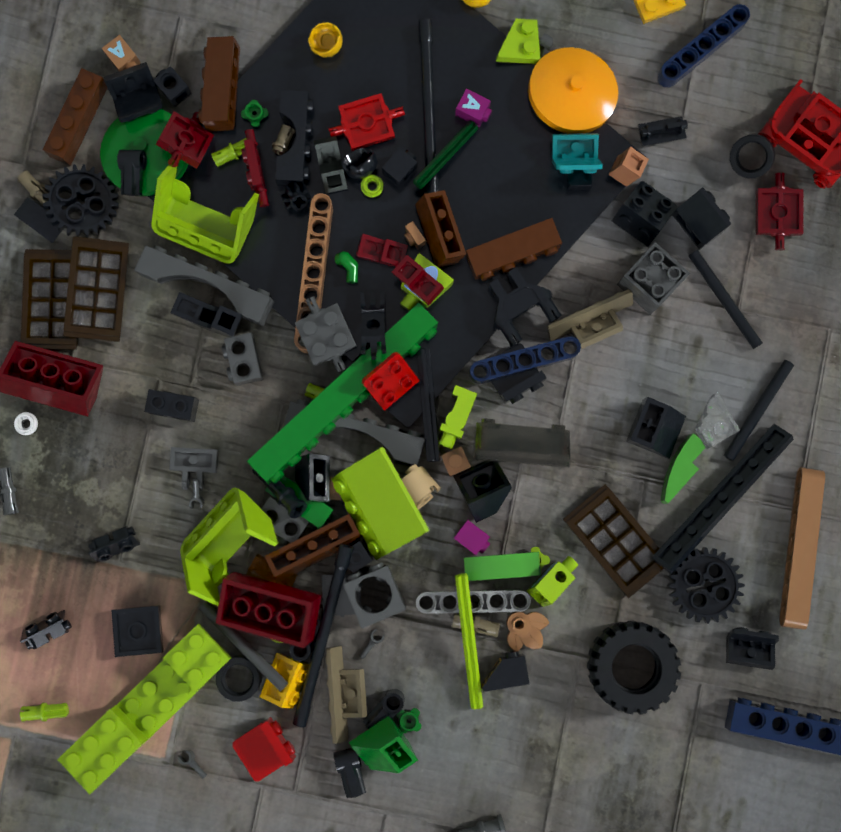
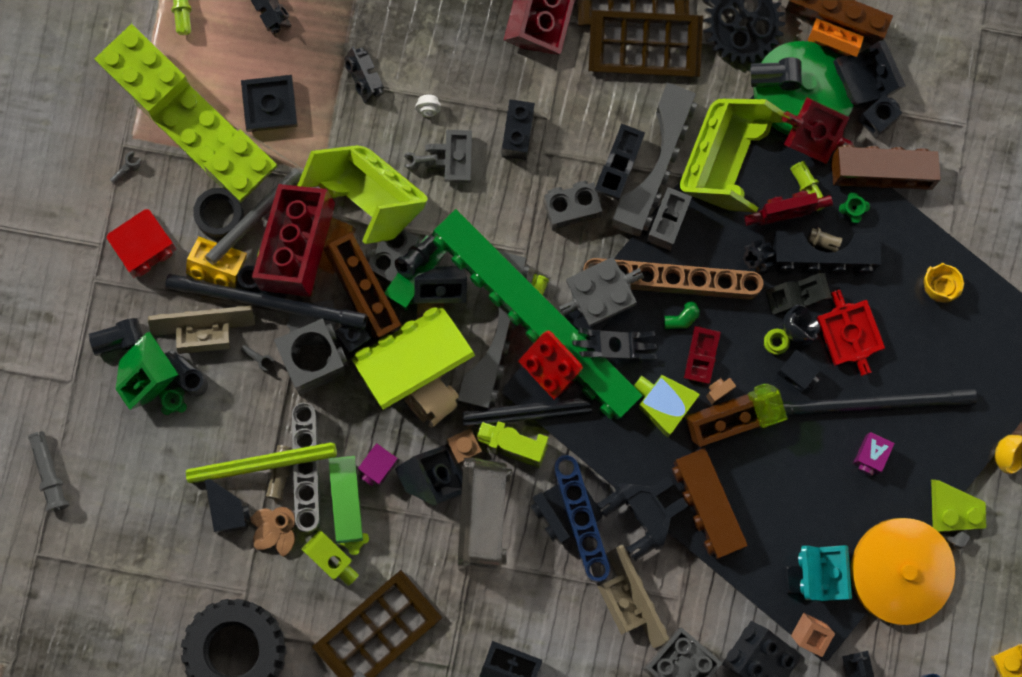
camera: 85 degrees right, 5 degrees down
medium nougat brick [102,35,141,71] -> none
dark red slope [392,255,444,305] -> none
dark green axle [413,120,478,189] -> none
none -> white plate [415,95,441,117]
none -> dark grey brick [647,187,692,251]
none -> clear neon green bracket [748,384,787,428]
none -> orange bracket [808,18,864,57]

